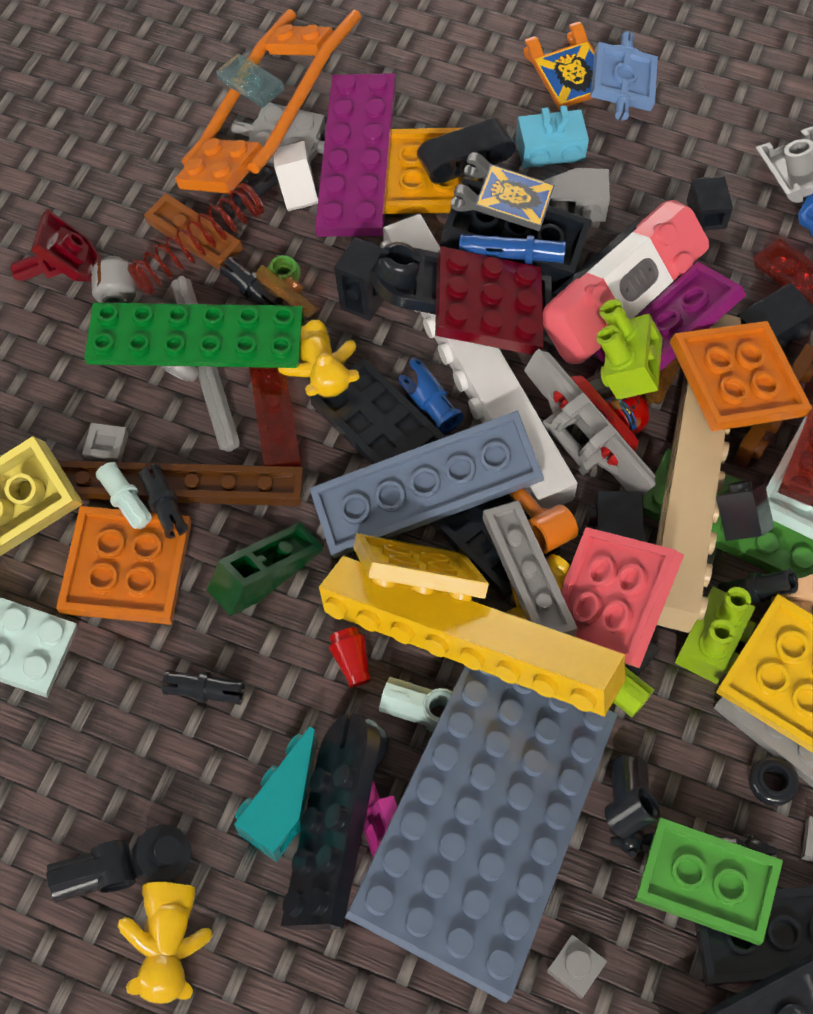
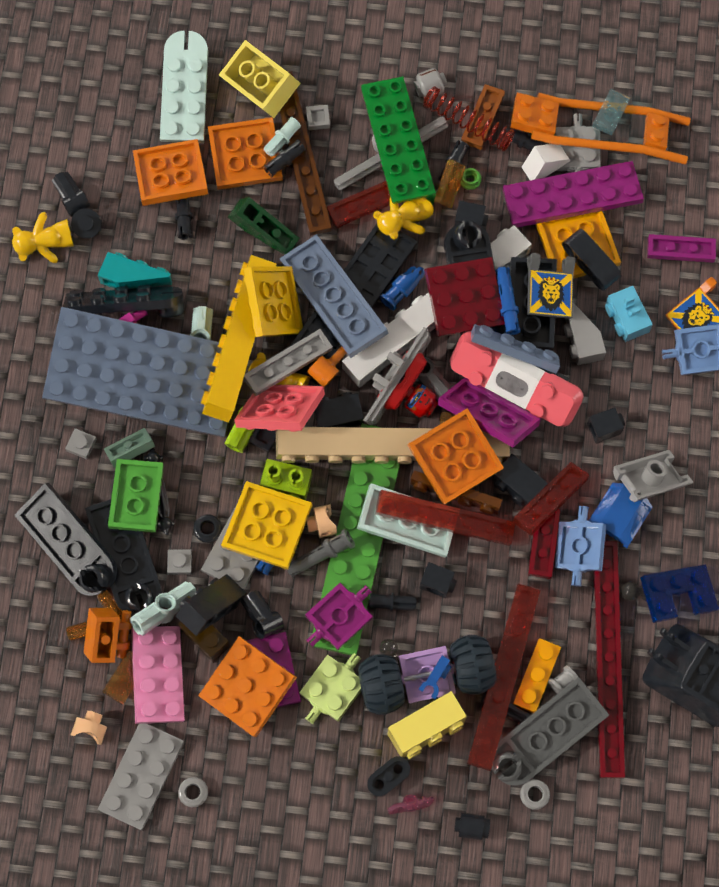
camera: 75 degrees right, 10 degrees up
dark red piece [10,209,101,282] -> none
red cone [328,627,371,688] -> none
lime brick [596,299,662,399] -> none
black piece [604,754,661,838] -> none
black brick [716,480,774,541] -> none
black pin [717,568,798,603] -> none
none -> sand green plate [104,428,155,468]
none -> orange plate [133,139,208,206]
none -> sand blue plate [471,324,560,374]
none -> magenta plate [647,234,716,263]

